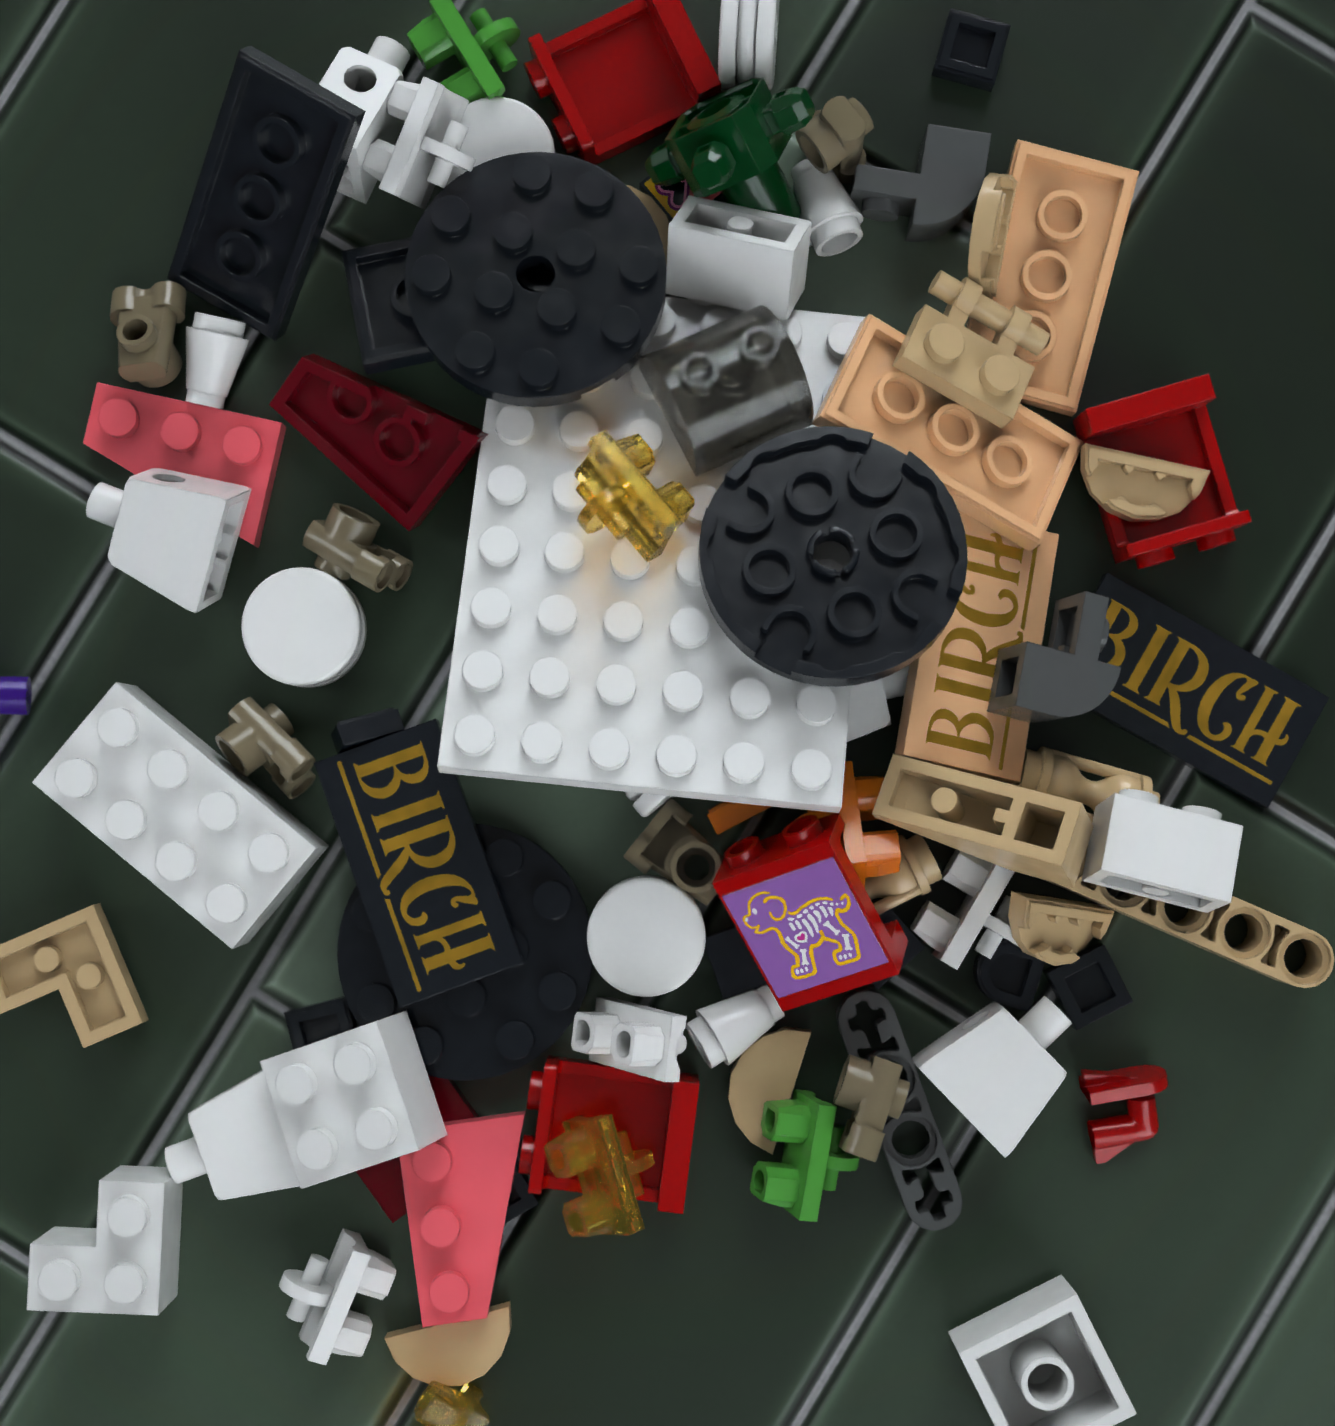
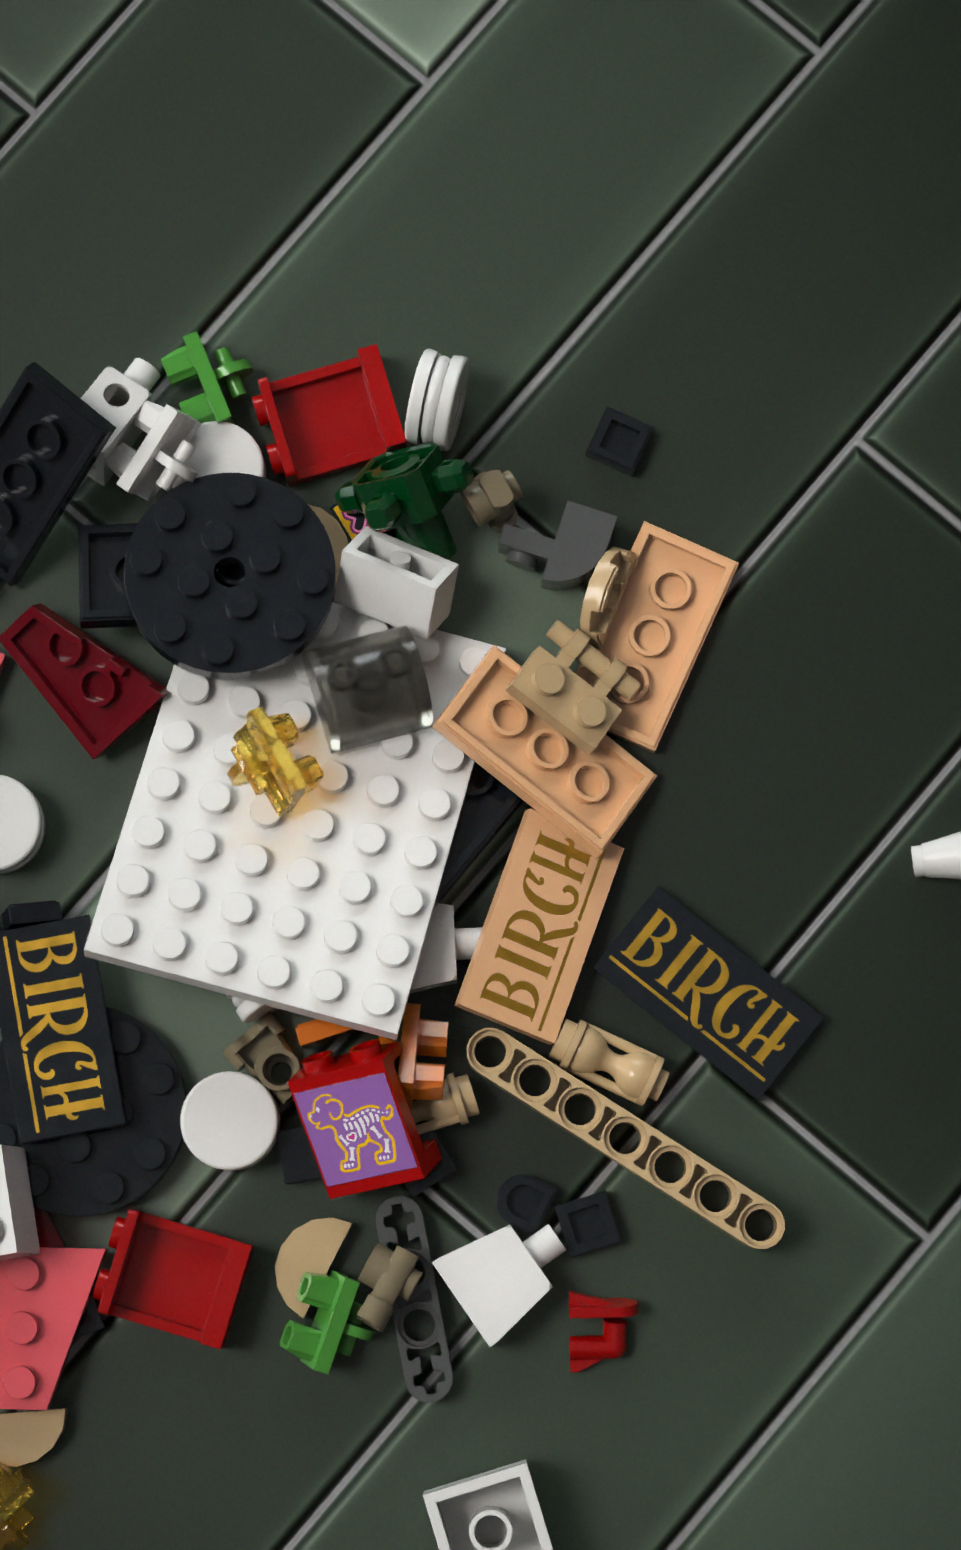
camera: 10 degrees right, 5 degrees down
dark tan plate [302,503,413,593] -> none
clear yellow hips [544,1114,655,1237] -> none
white hips [571,997,687,1082] -> none
white cone [686,984,785,1069] -> none
black plate [698,426,967,687] -> none
white cone [791,158,863,257] -> none
tan slope [872,754,1094,888] -> none
white hips [910,849,1019,970] -> none
dark grey brick [987,591,1121,723] -> none
tan tile [1008,891,1115,966] -> none
red panel [1073,373,1252,570] -> none
tan tile [1080,443,1210,522] -> none
white brick [1082,789,1243,913] -> none

